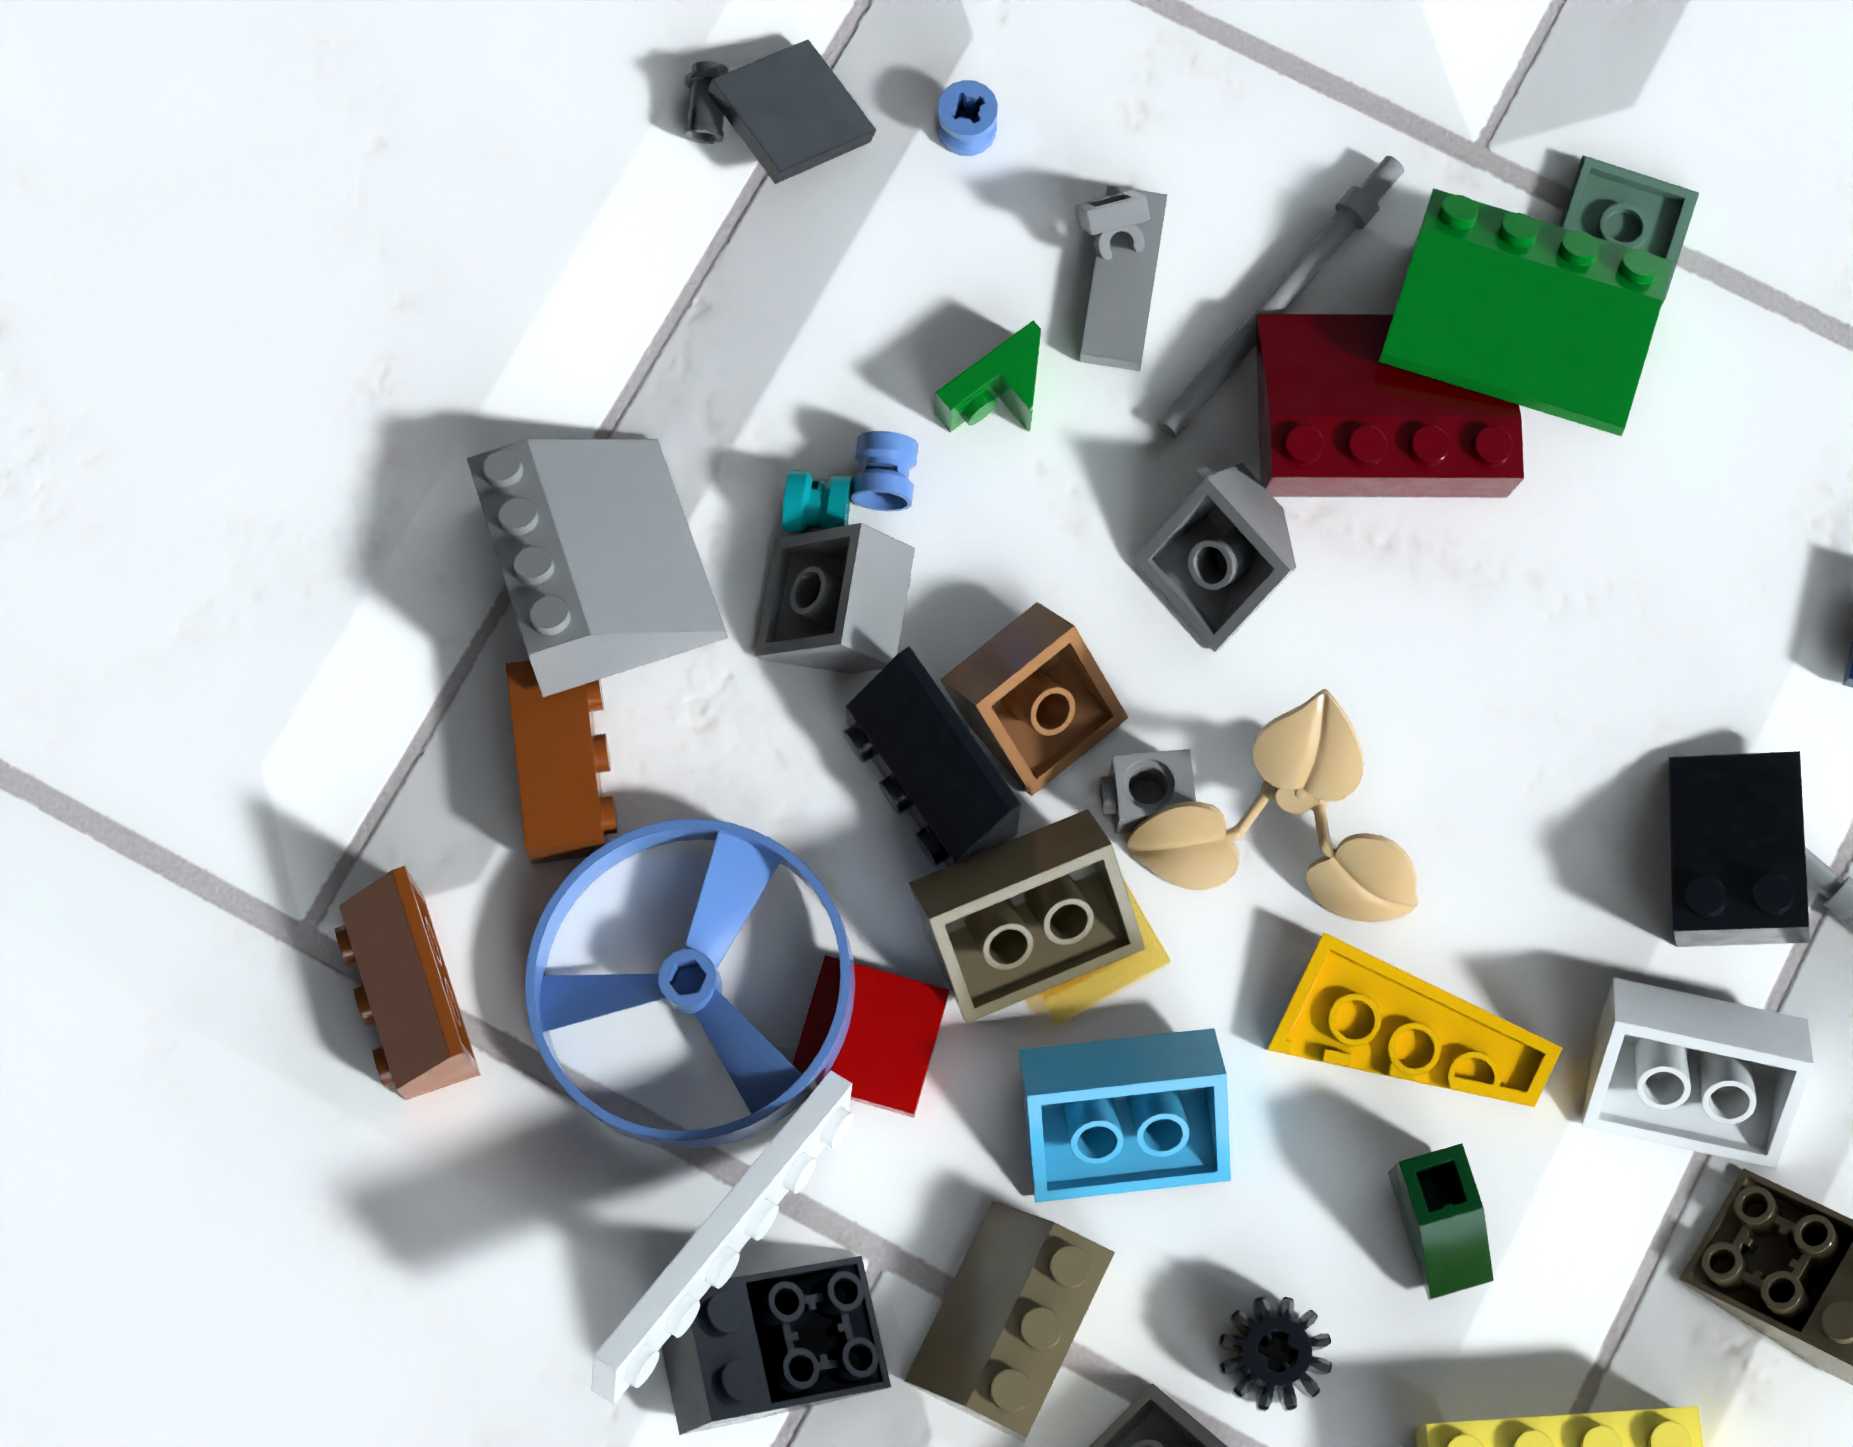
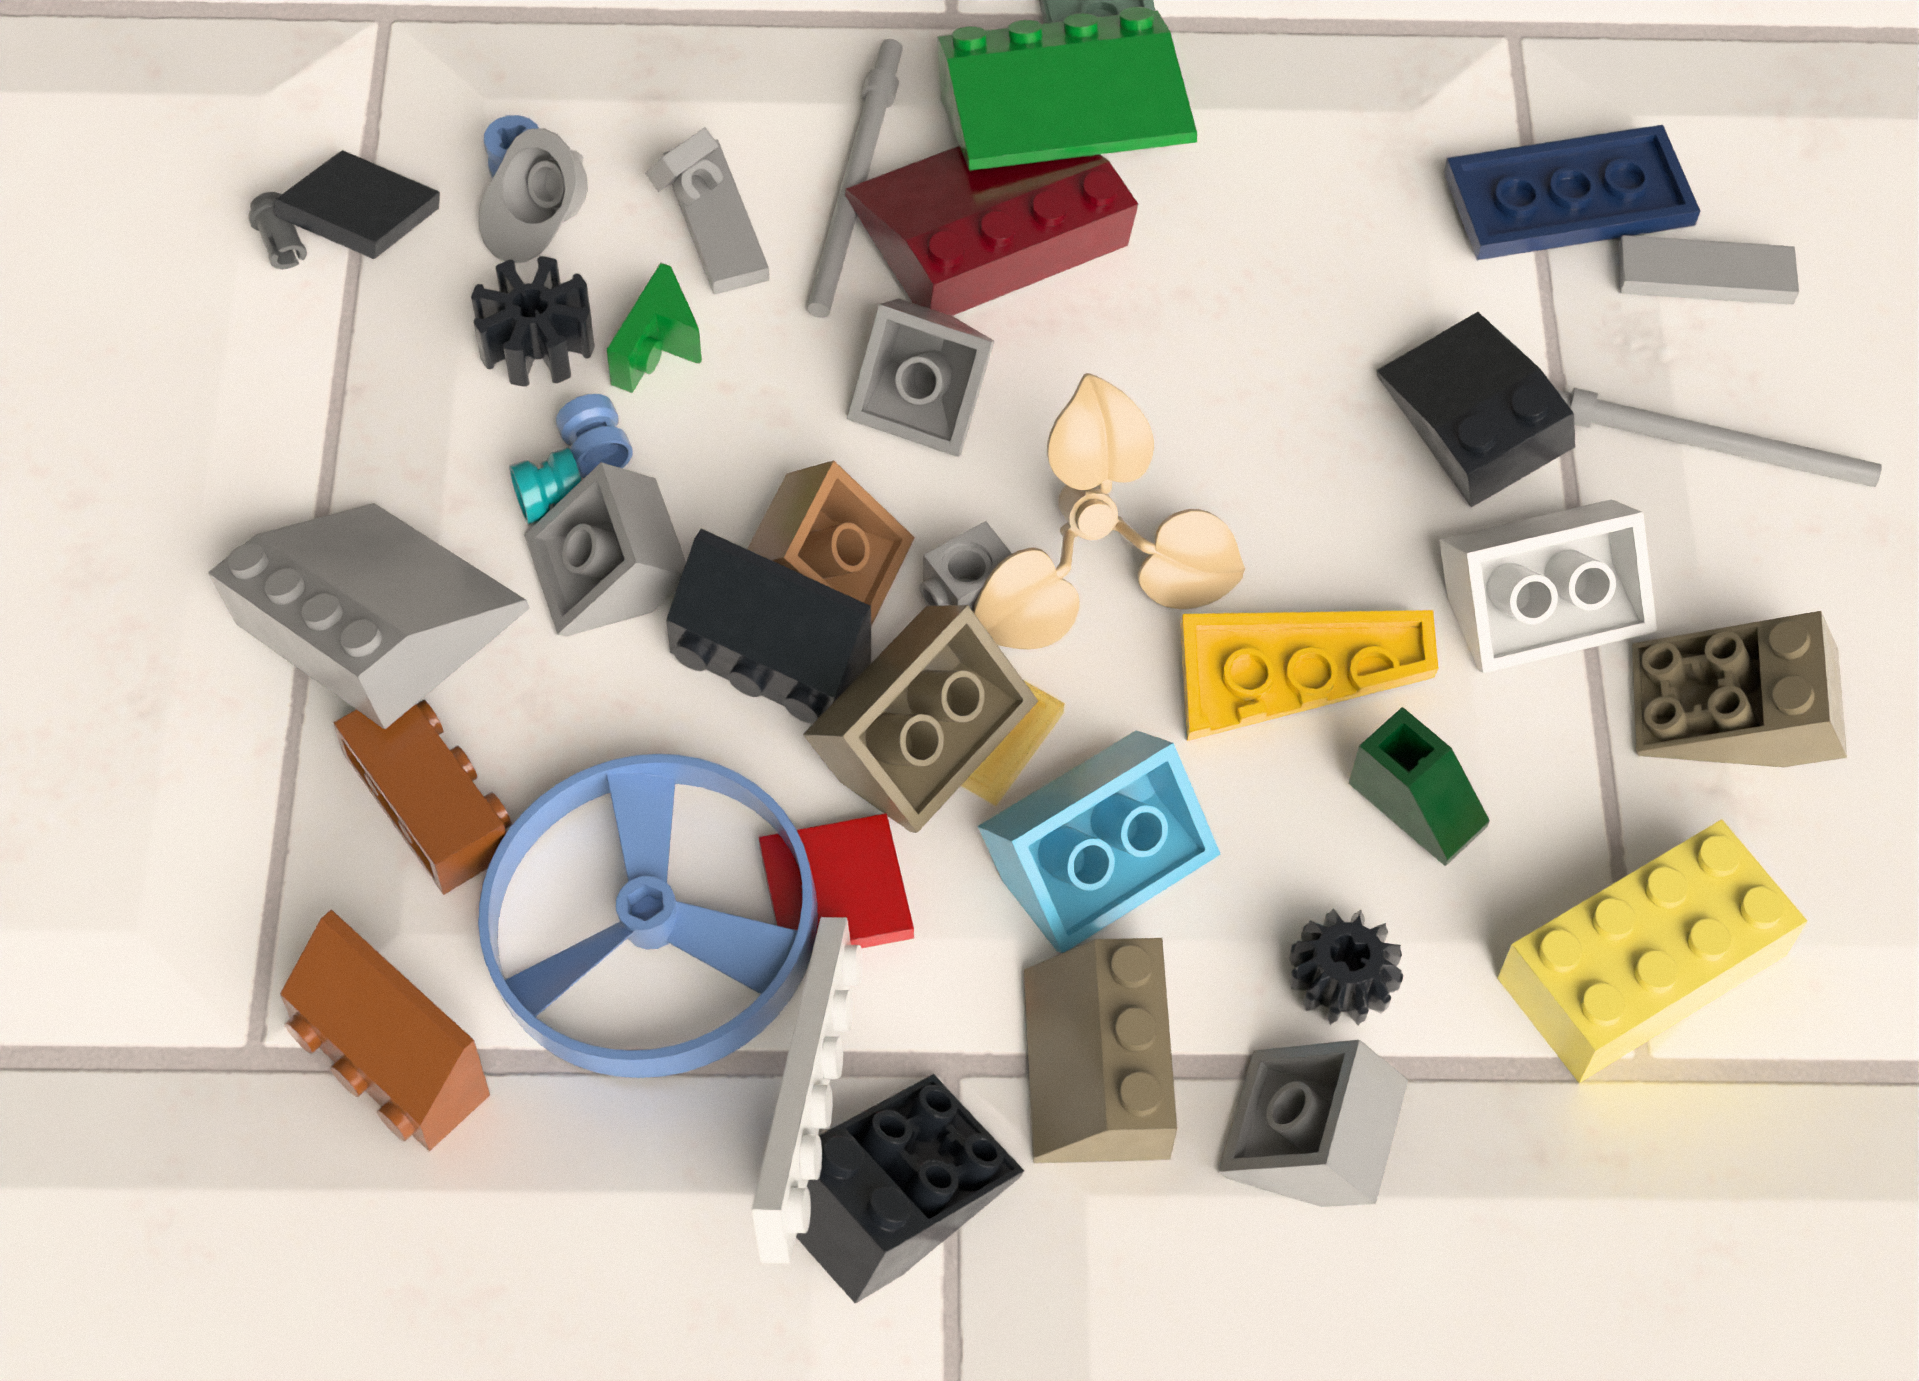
camera: 30 degrees left, 15 degrees down
none -> black gear [471,256,595,387]
none -> light grey piece [479,128,588,263]

